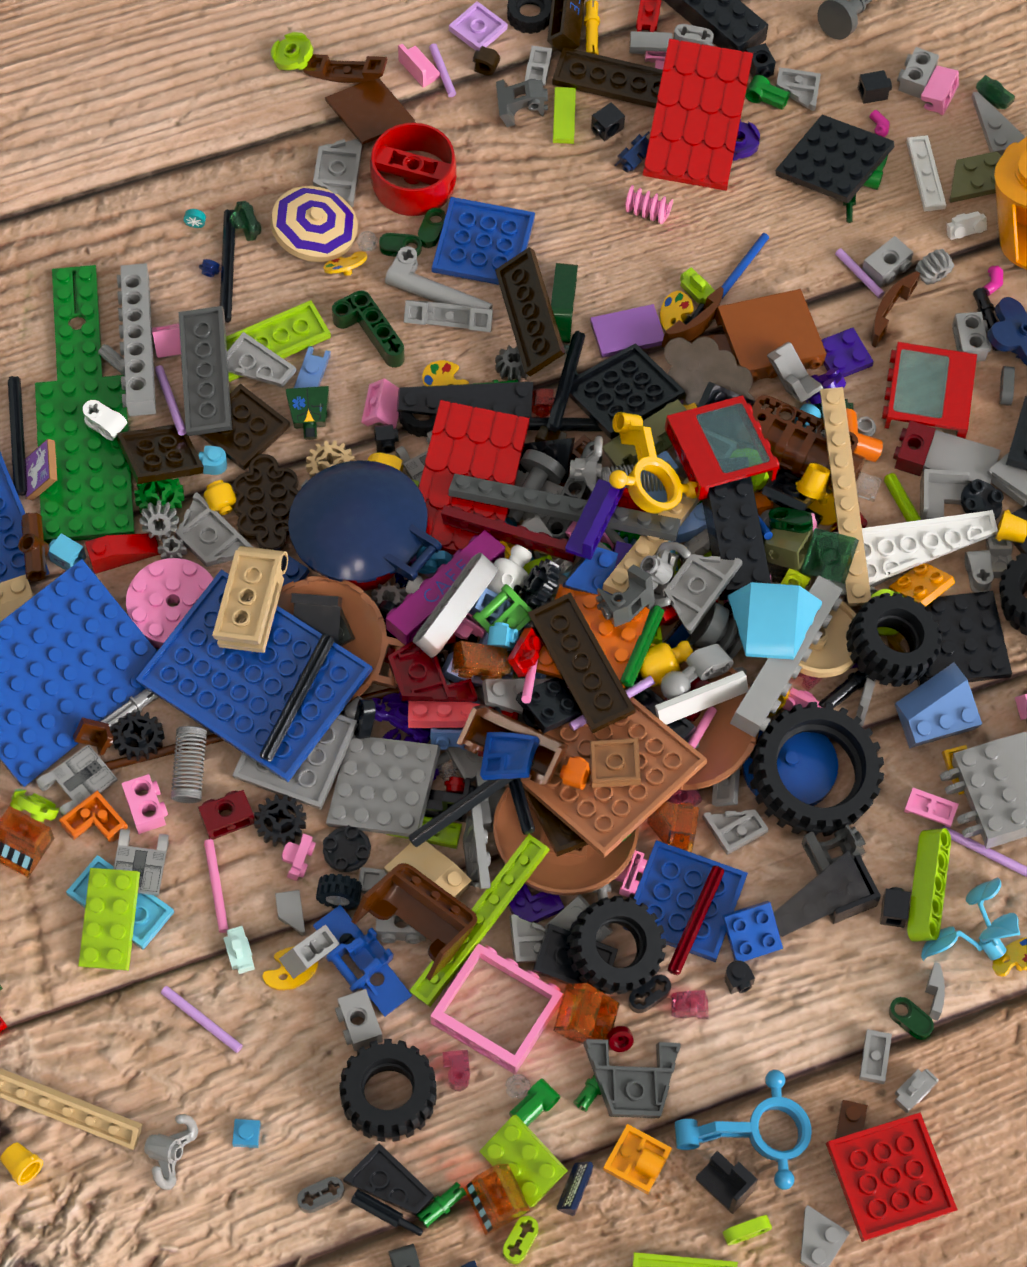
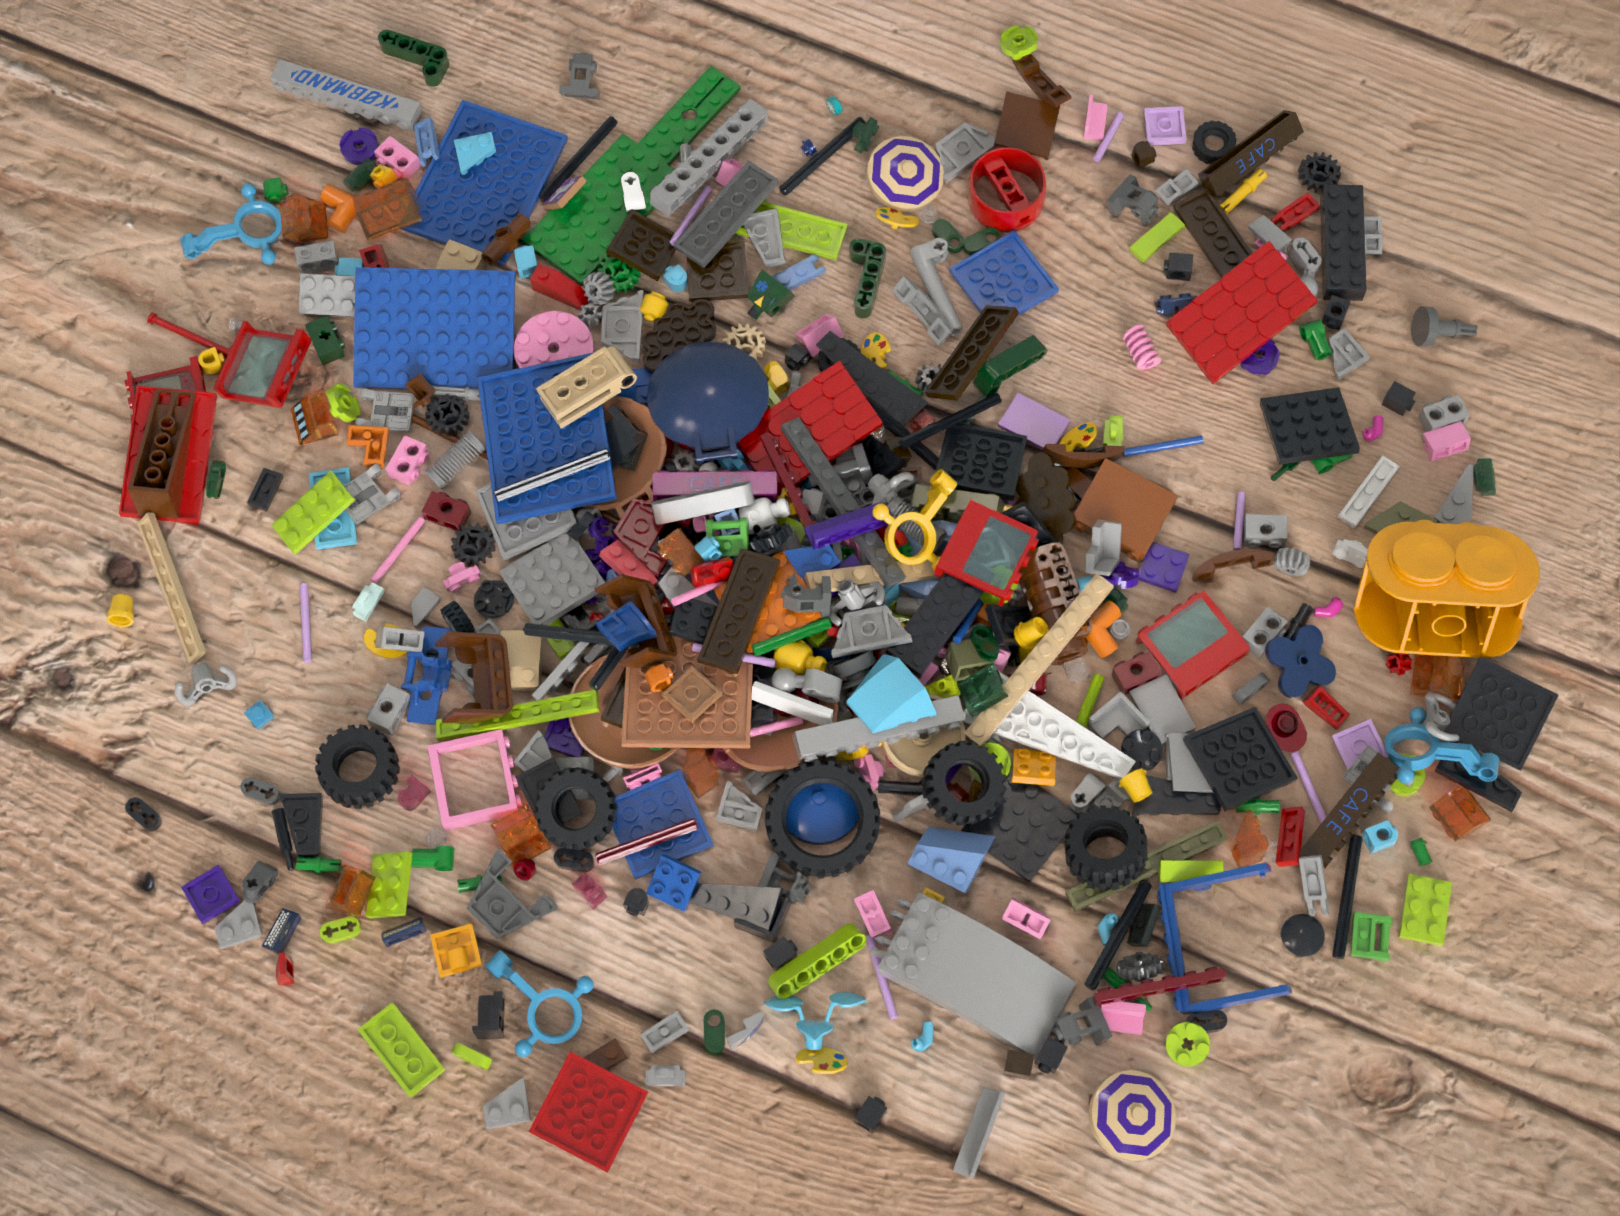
camera: 50 degrees right, 5 degrees up
none -> black plate [247,468,284,512]

